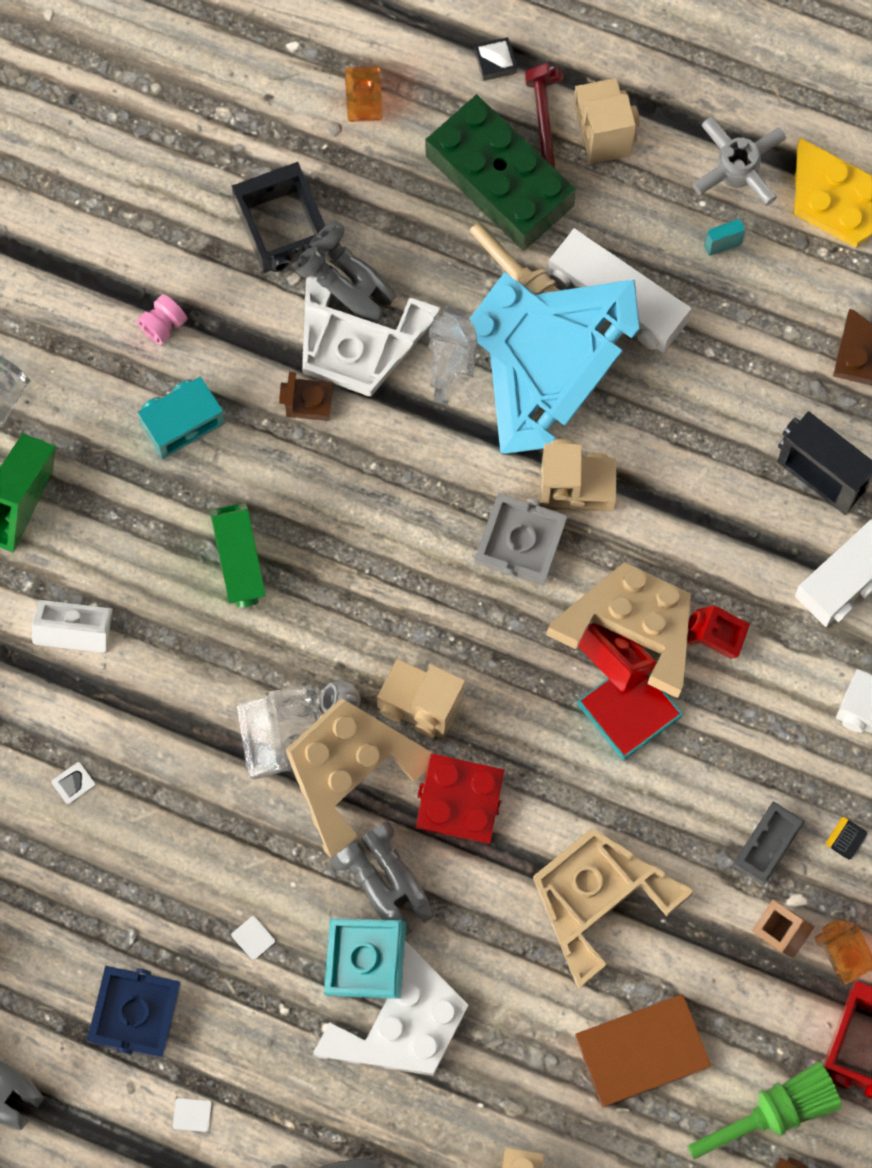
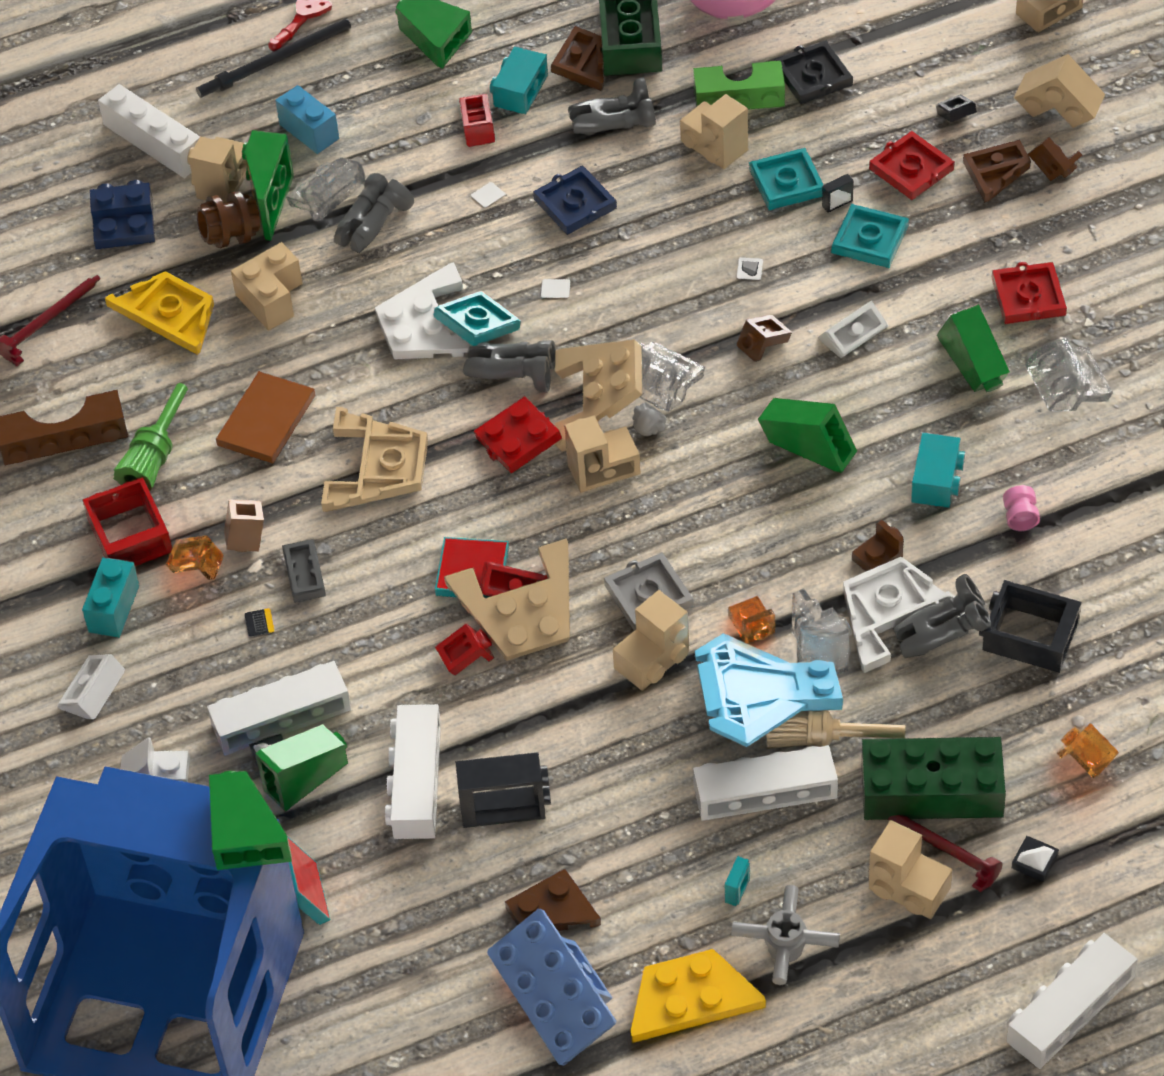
camera: 140 degrees right, 20 degrees down
none -> clear orange bracket [728,596,775,643]
none -> reddish brown bracket [737,315,792,362]

